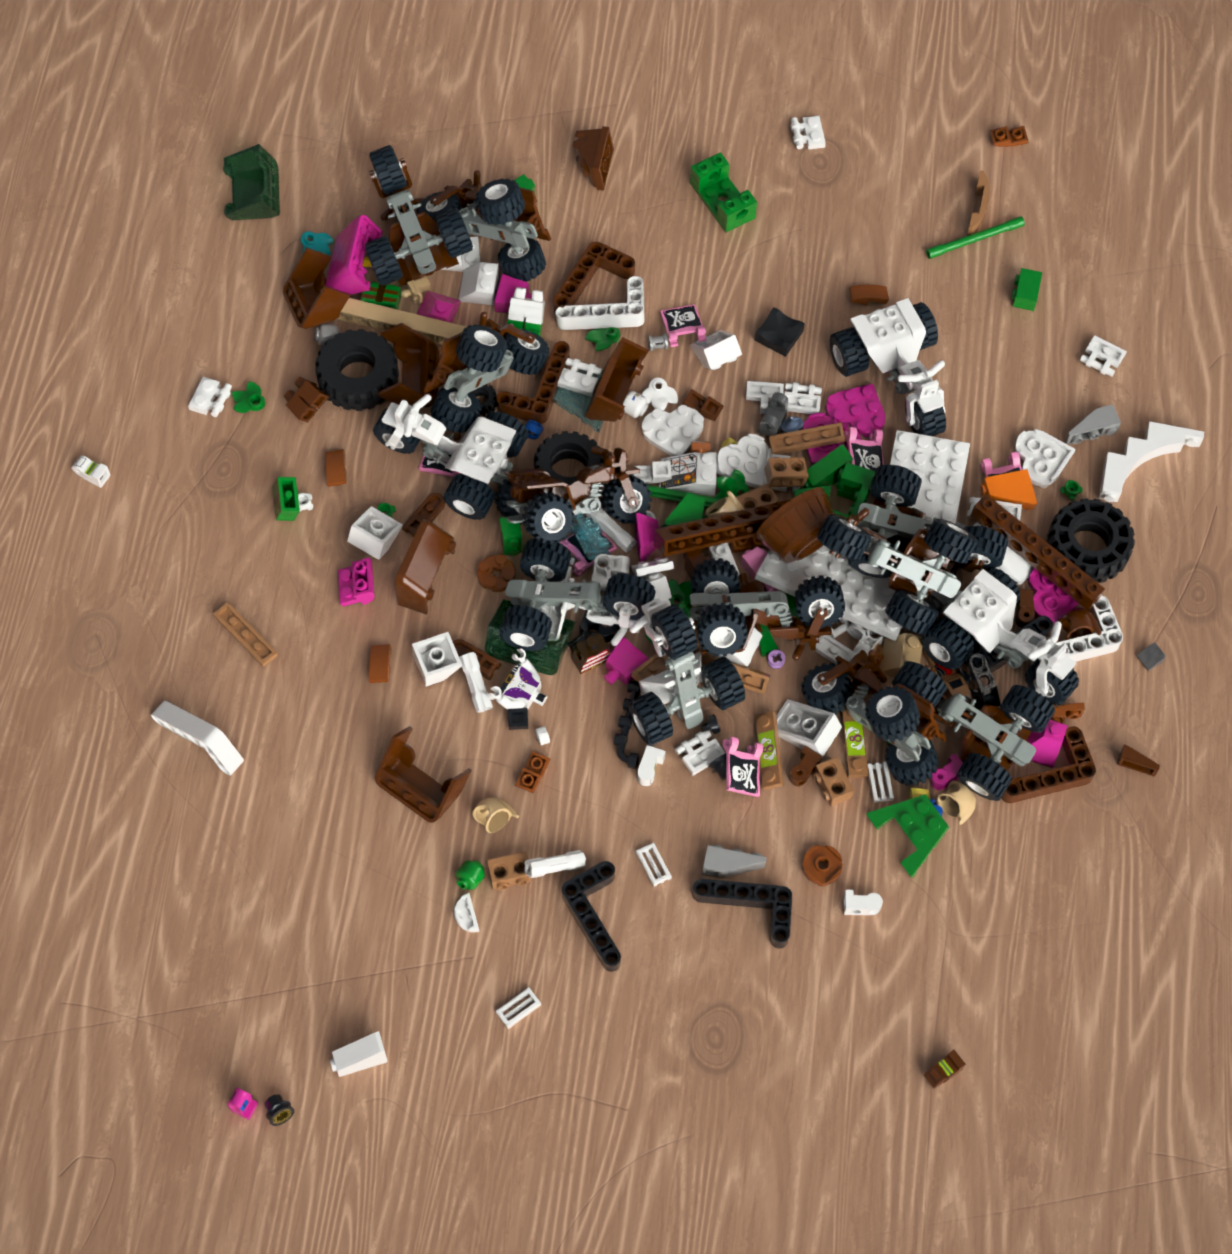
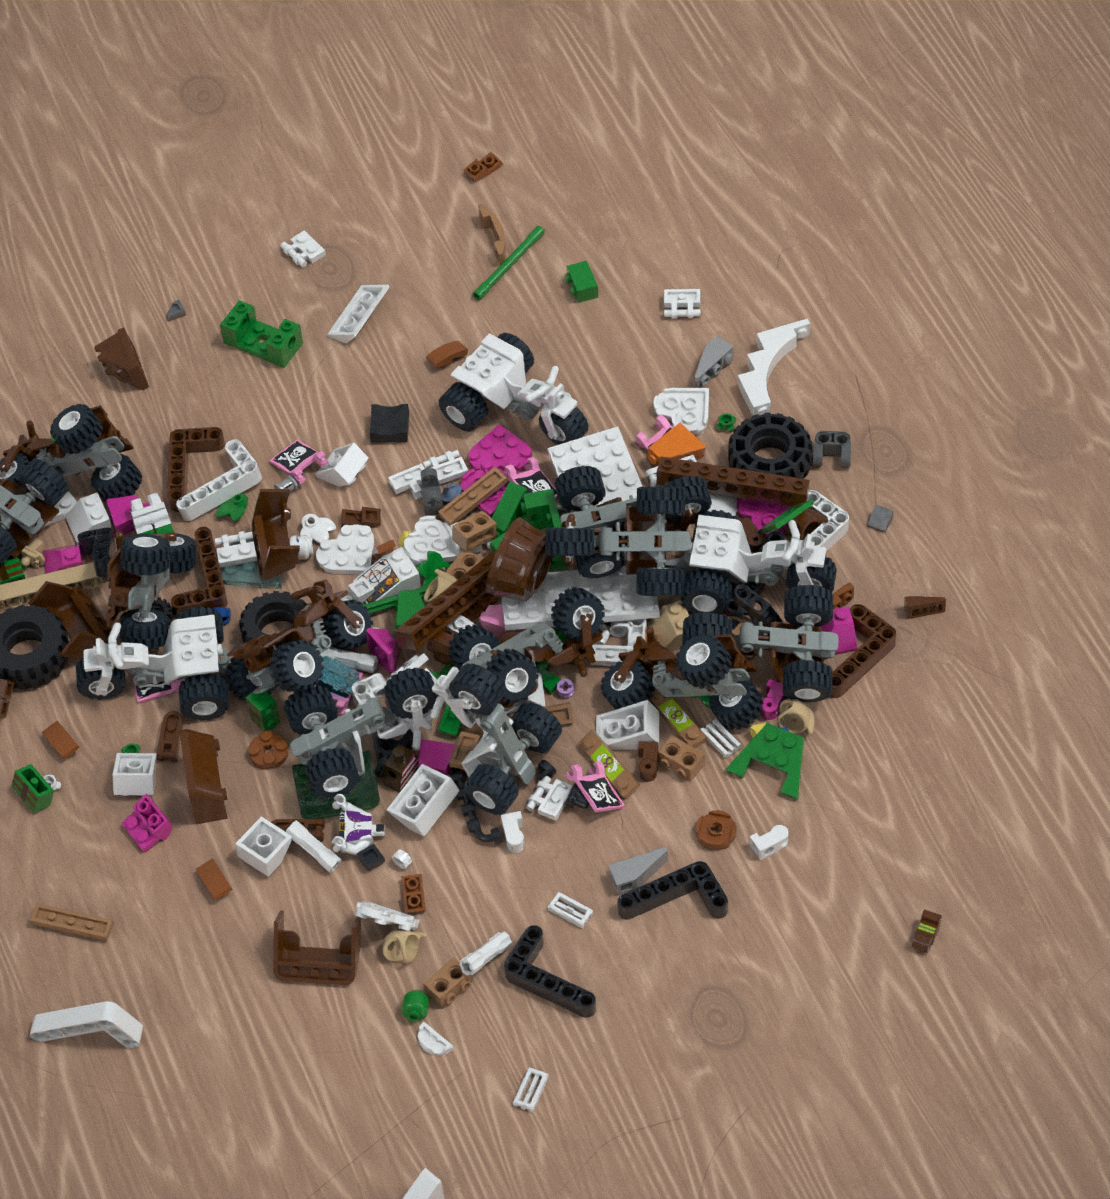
camera: 25 degrees left, 10 degrees down
none -> black beam [77,527,117,577]
none -> flat silver tile [167,299,186,322]
none -> white slope [327,285,389,344]
none -> white plate [355,901,420,931]
none -> white slope [387,764,459,837]
none -> green window [759,500,814,534]
none -> dark grey piece [813,431,851,467]

